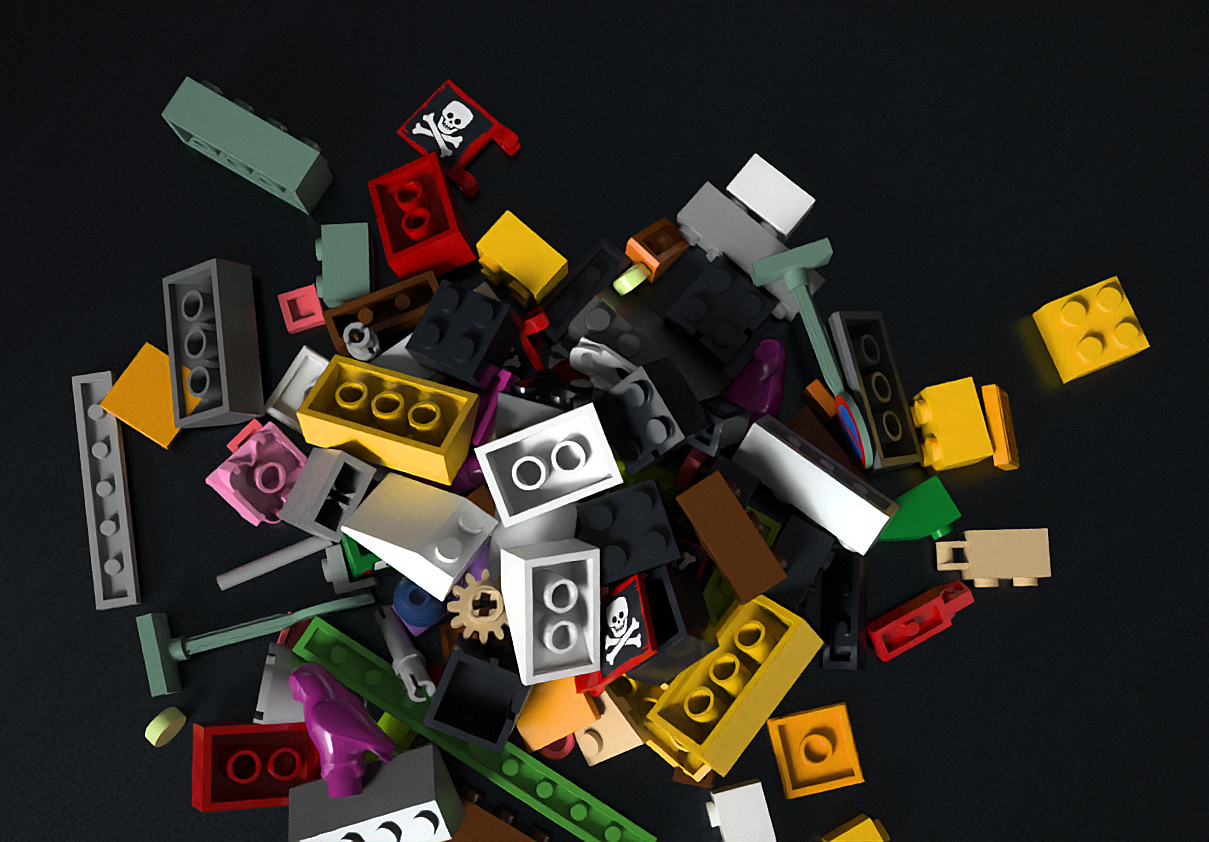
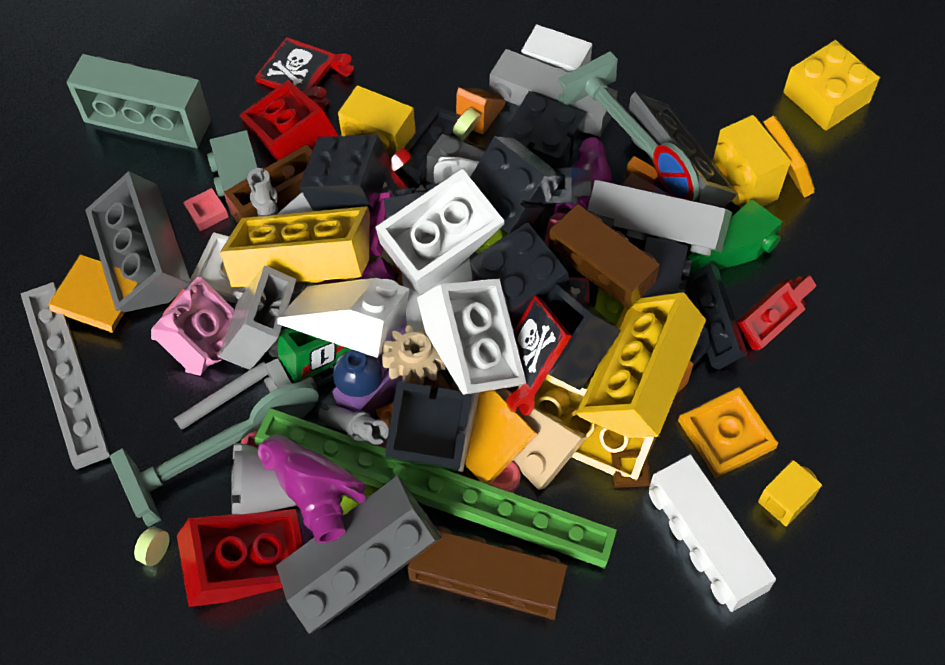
camera: 10 degrees left, 20 degrees down
tan brick [936,528,1051,587] -> none

